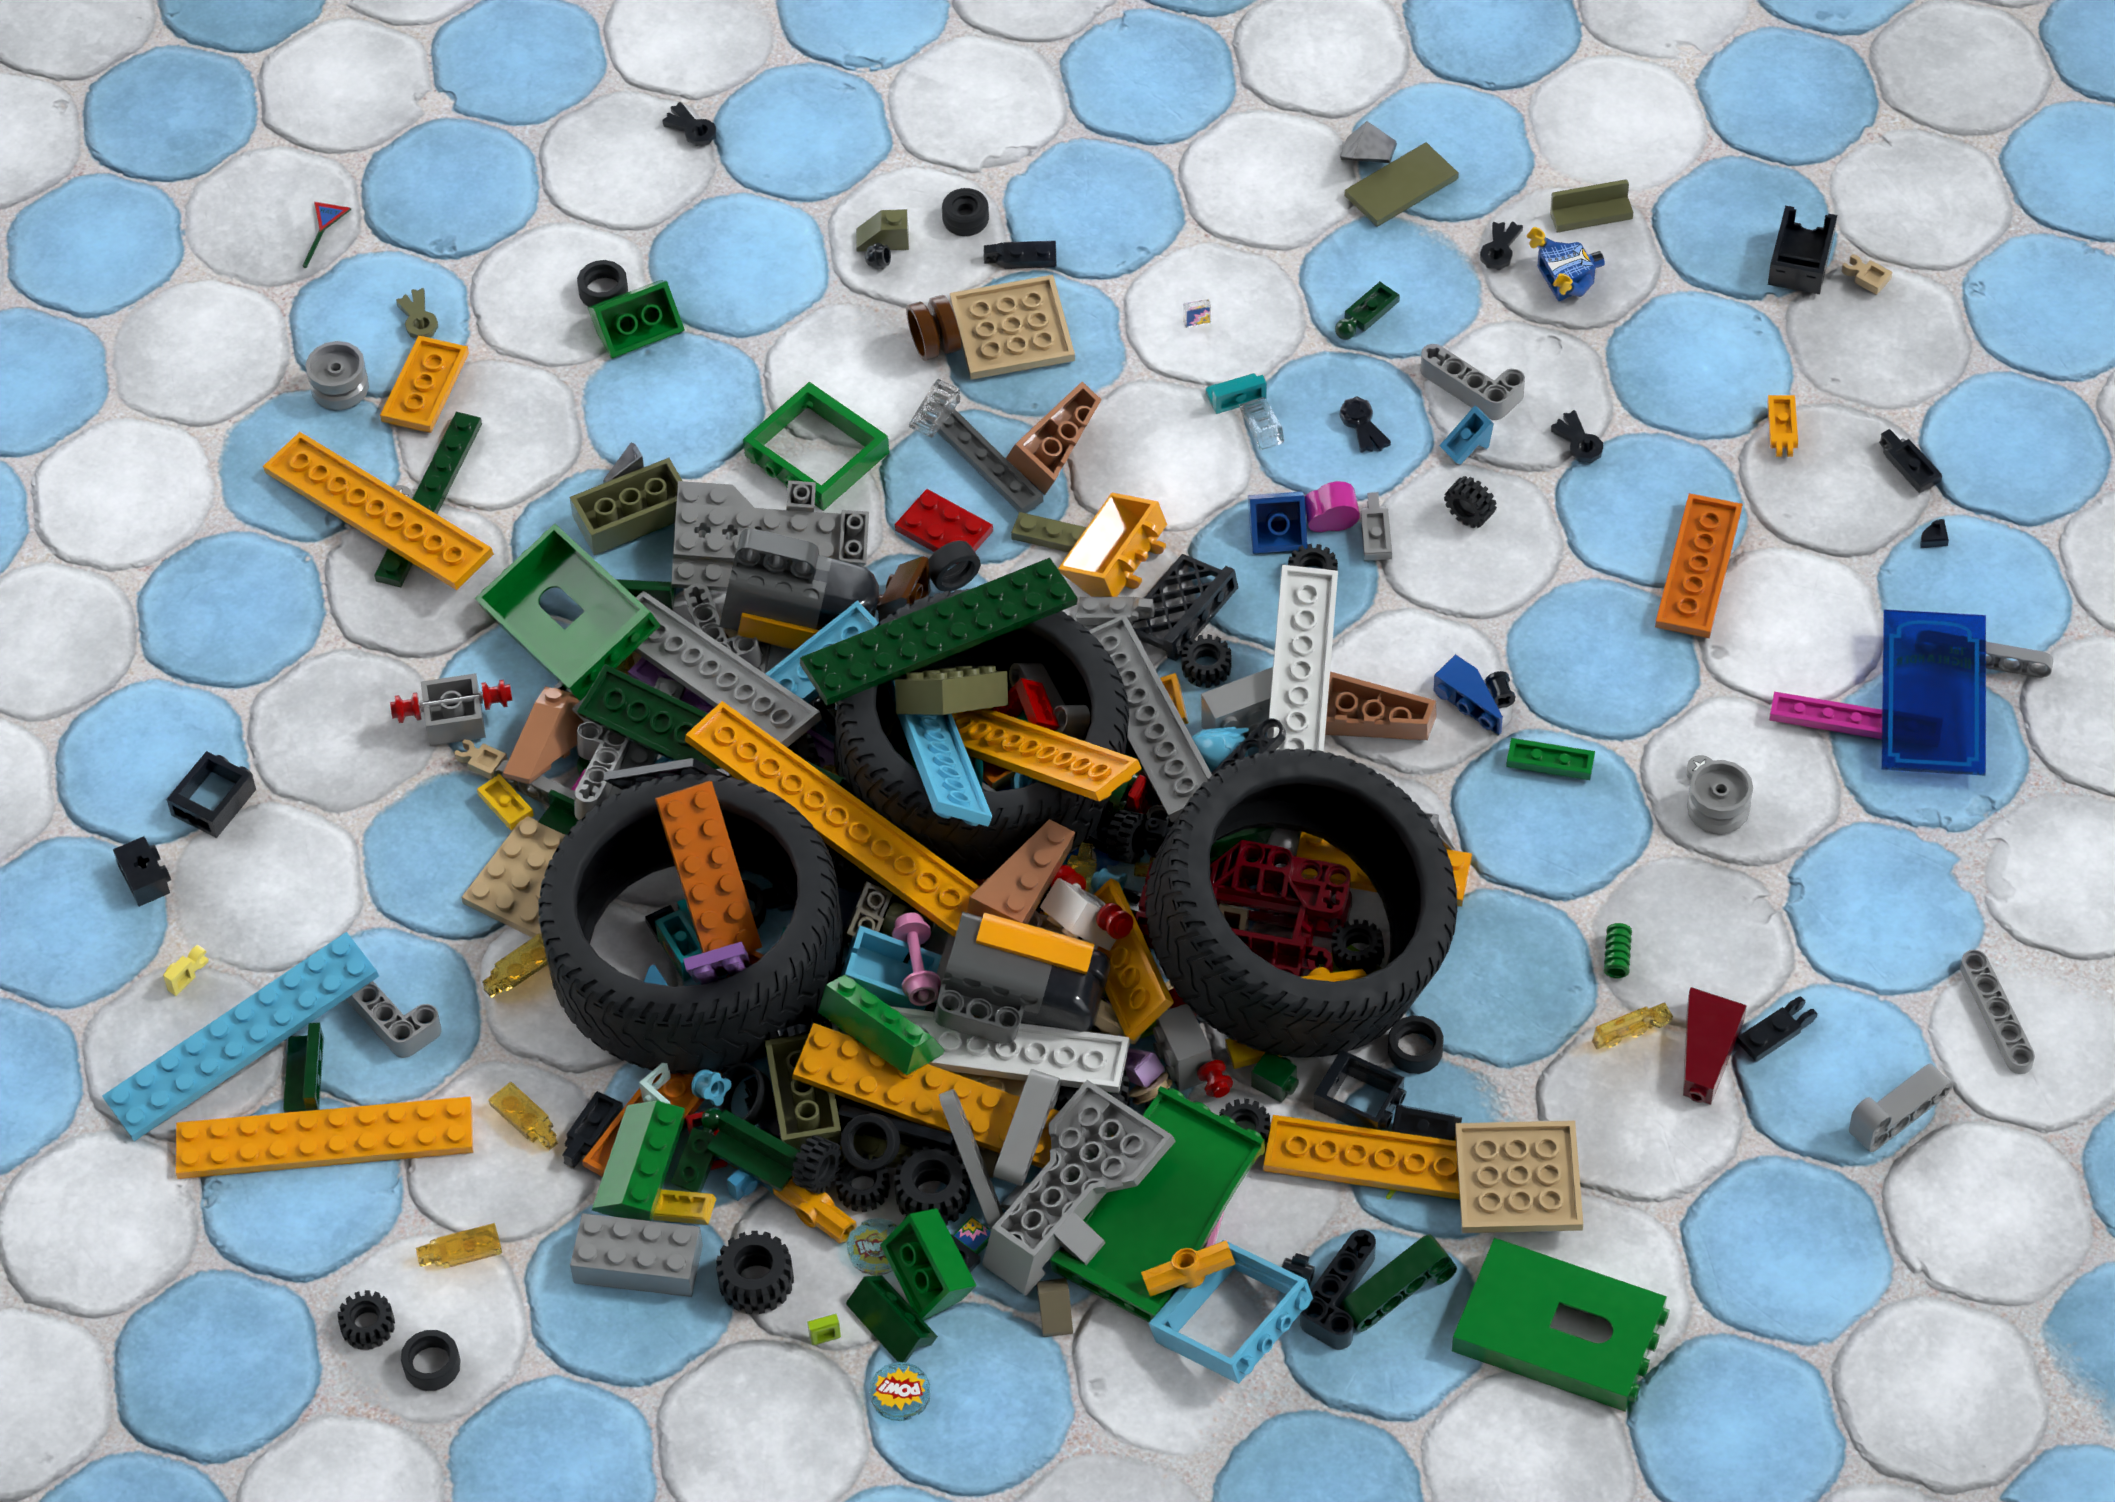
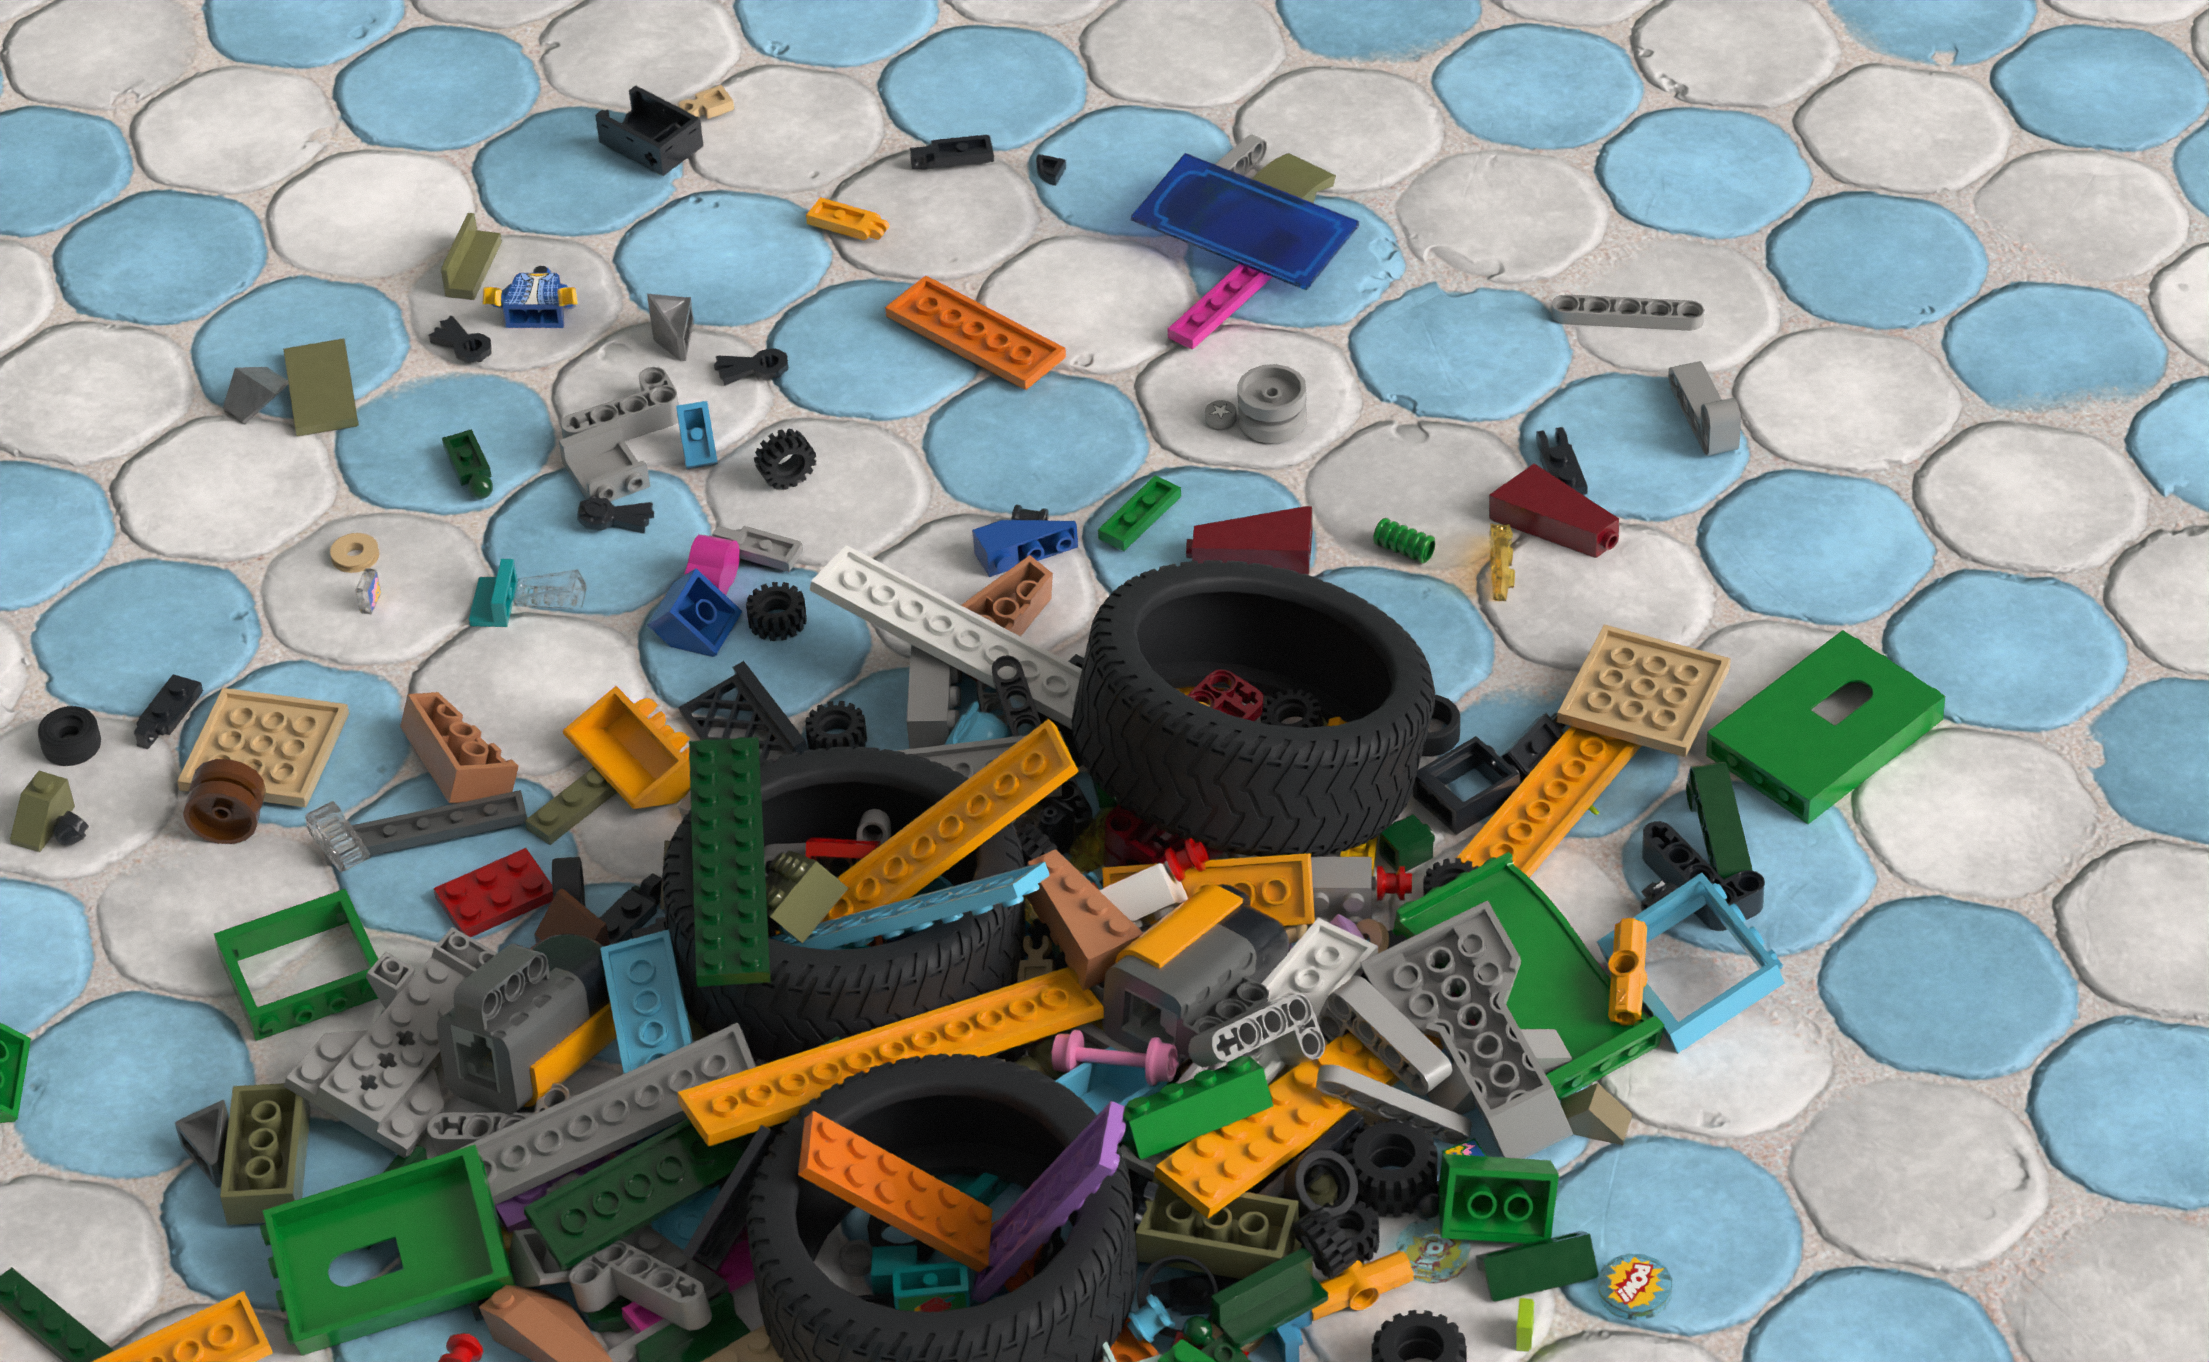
camera: 65 degrees left, 10 degrees down
none -> tan piece [330,533,379,573]
none -> light grey panel [559,419,650,502]
none -> flat silver slope [647,294,694,361]
none -> dark red slope [1186,506,1313,574]
none -> light grey beam [1189,993,1325,1067]
none -> olive slope [1249,153,1336,208]

